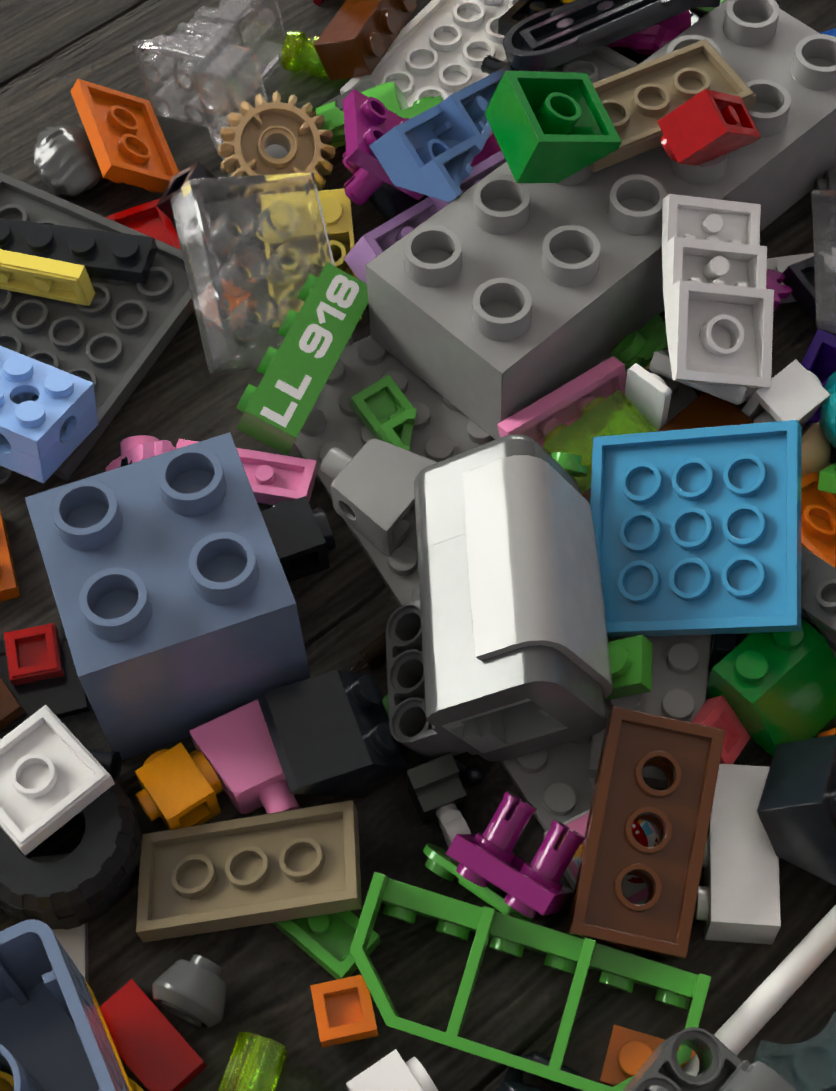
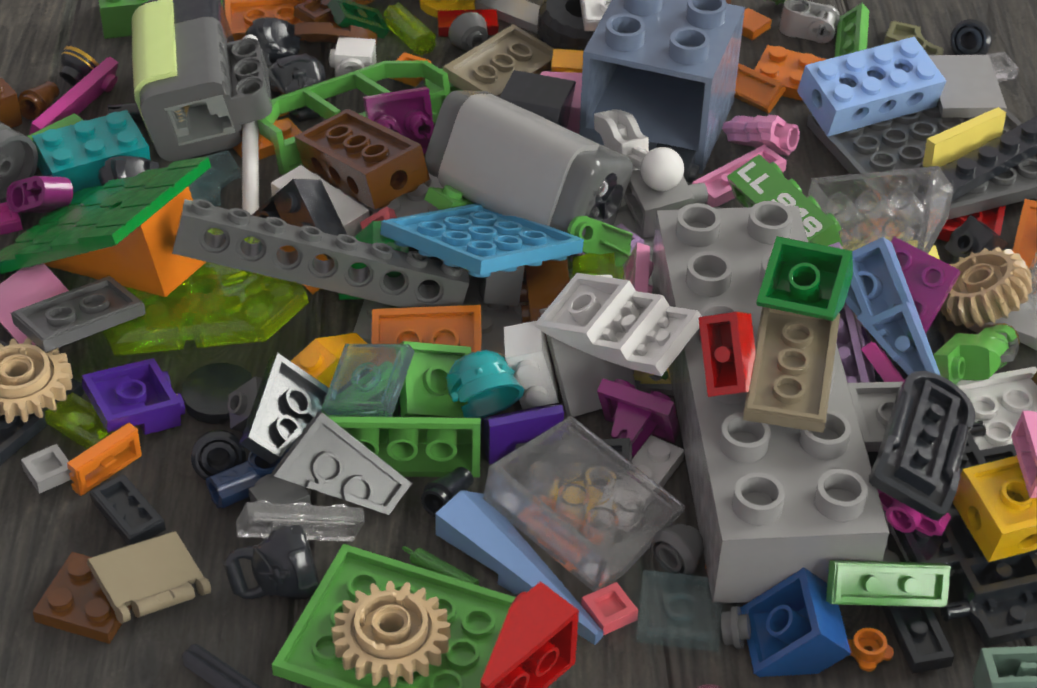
camera: 125 degrees right, 15 degrees down
none -> white piece [594,109,684,191]
none -> orange tile [734,63,786,114]

